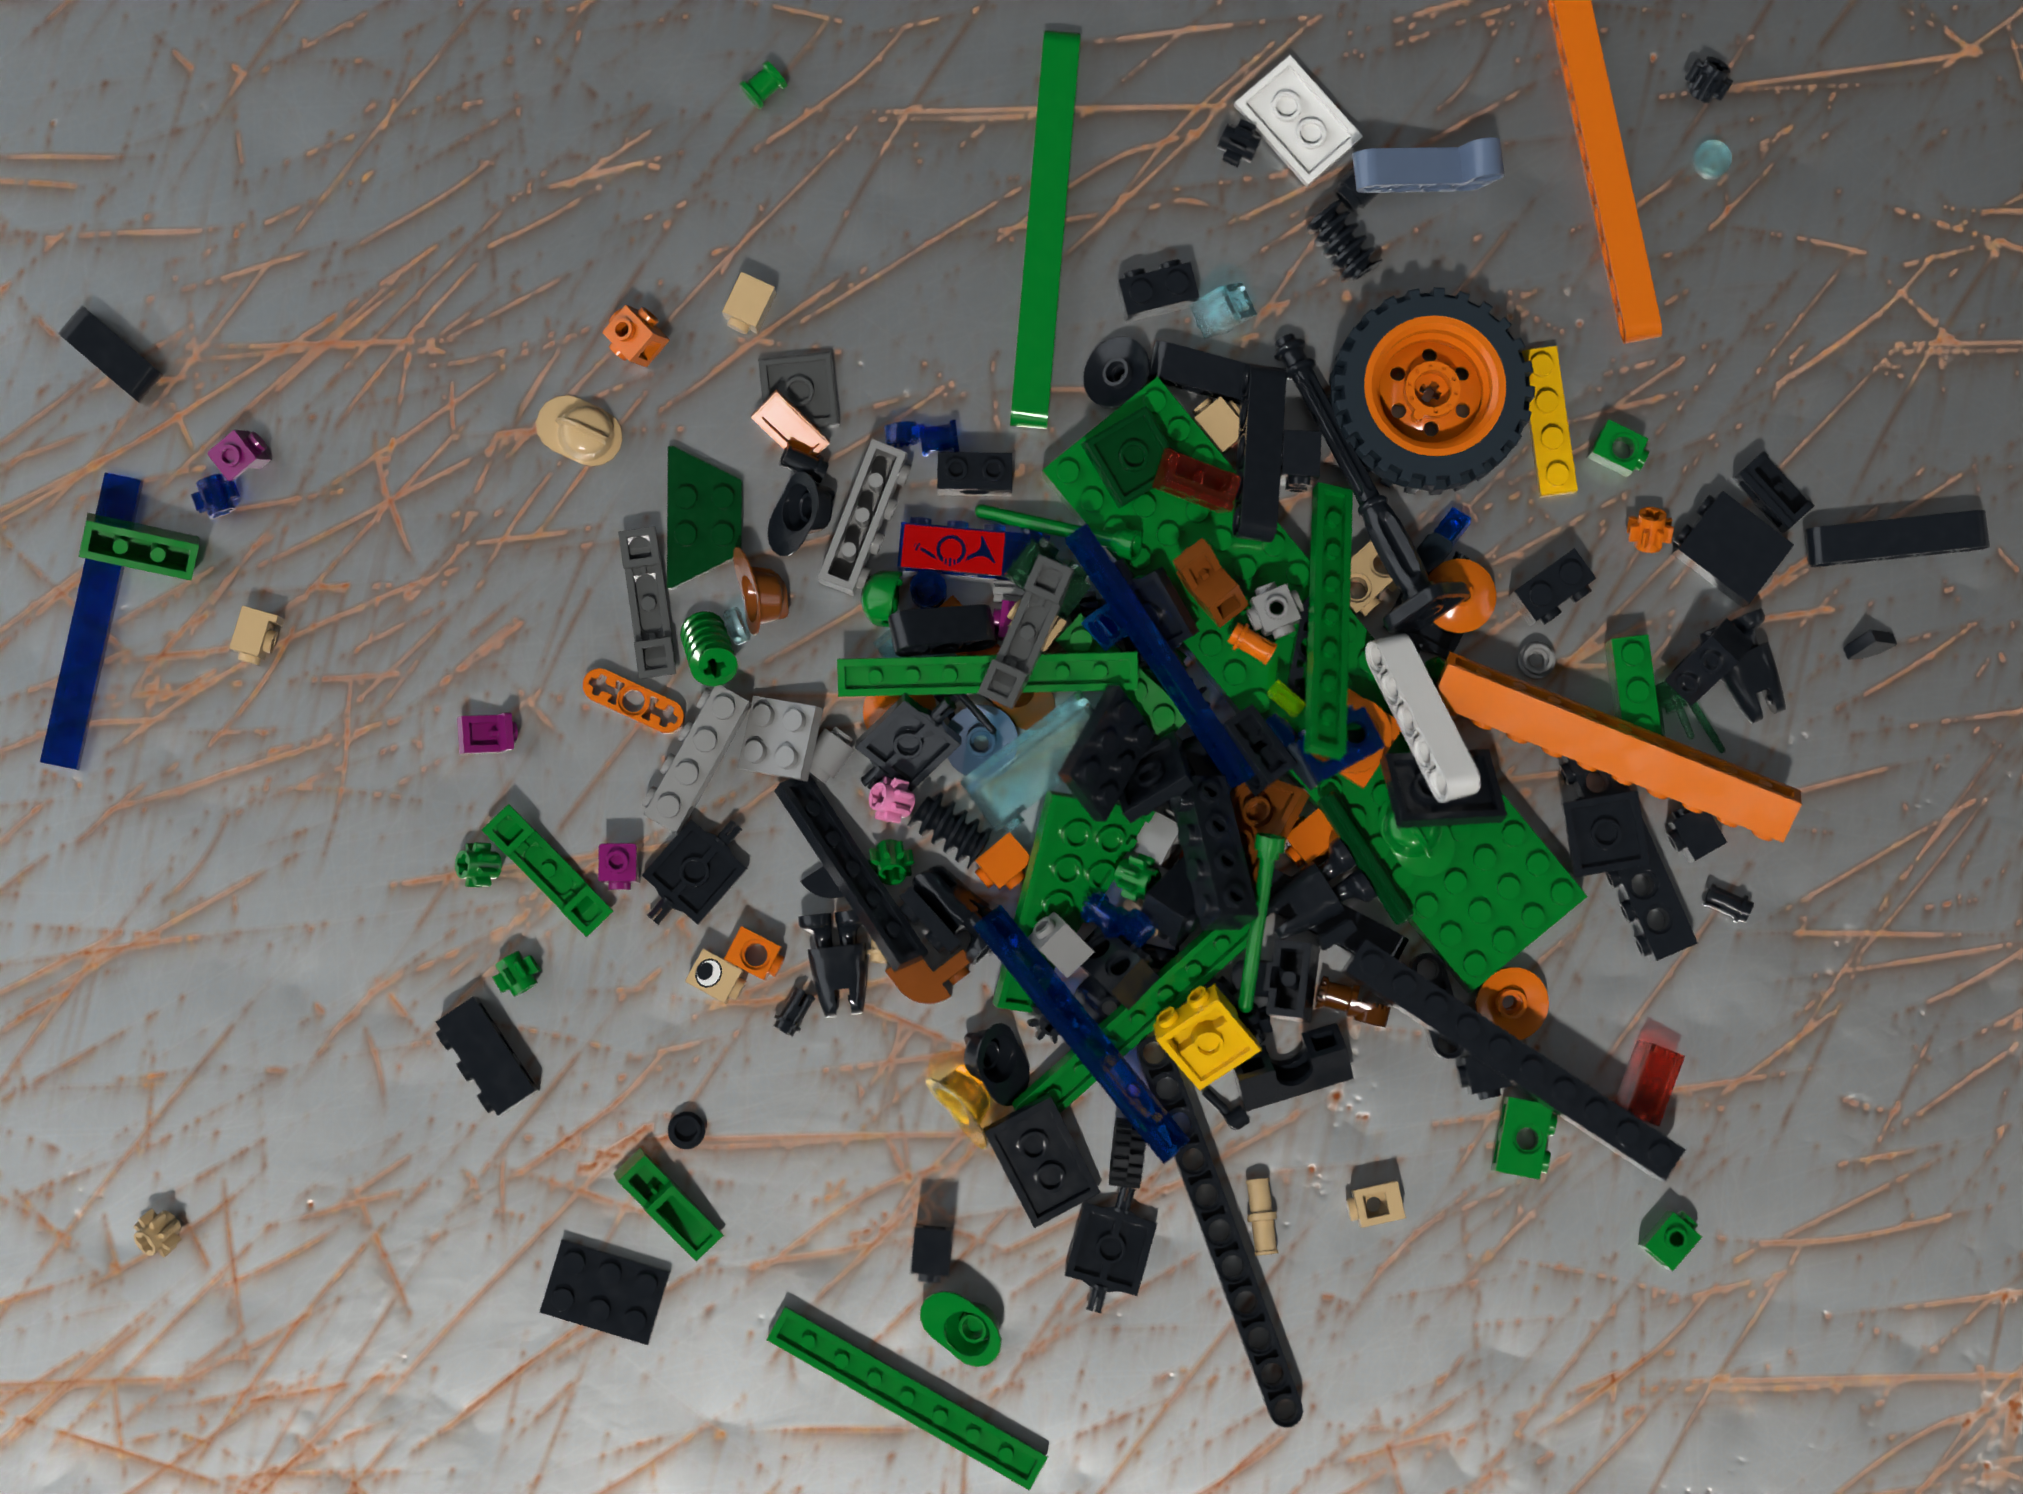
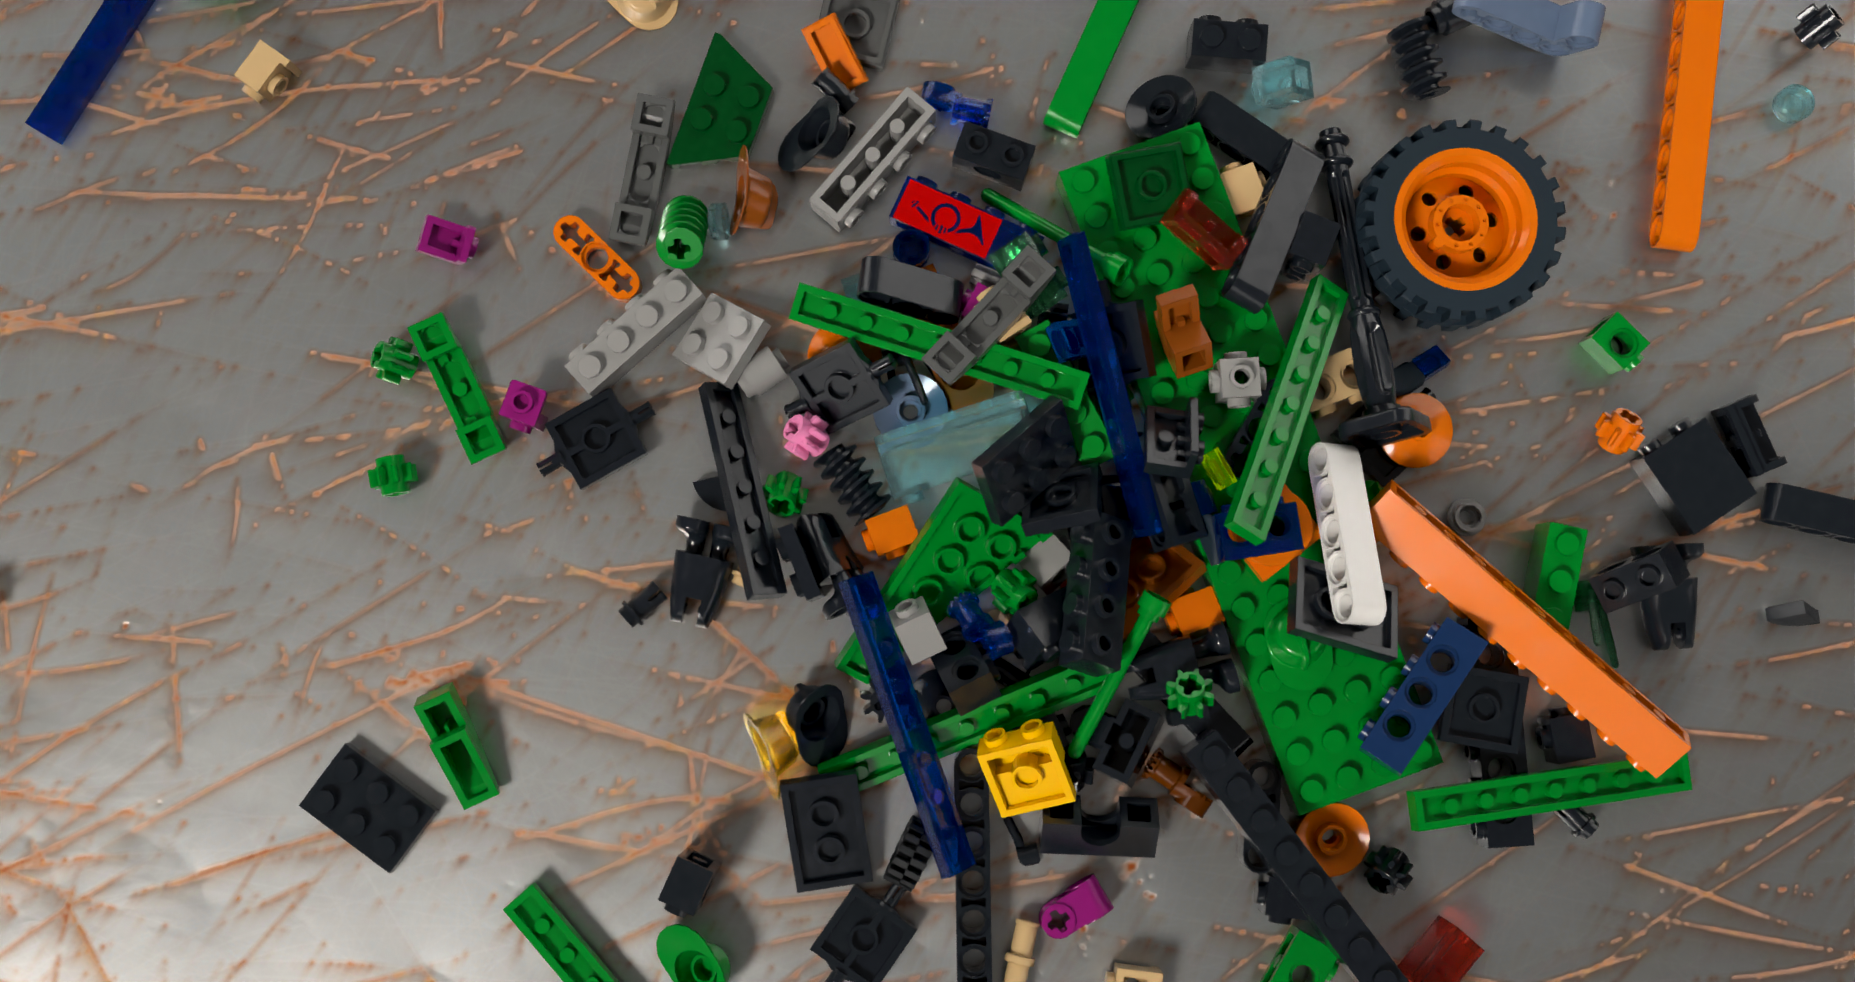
camera: 20 degrees right, 0 degrees up
black brick [435,996,540,1116] -> none
black plate [668,1111,706,1149] -> none
tan brick [685,949,747,1004] -> none
orange brick [724,926,785,981] -> none
green hair [861,571,903,627] -> none
dark orange brick [885,949,970,1004] -> none
orange pin [1227,622,1278,665] -> none
dark green axle [1317,791,1414,925] -> none
black brick [1508,548,1596,626] -> none
yellow plate [1522,346,1578,498] -> none
none -> magenta piece [1038,873,1114,939]
none -> black bracket [1144,397,1205,479]
none -> green gear [1166,669,1214,719]
none -> dark blue brick [1357,617,1489,777]
none -> black gear [1363,845,1413,896]
none -> green plate [1406,753,1693,832]

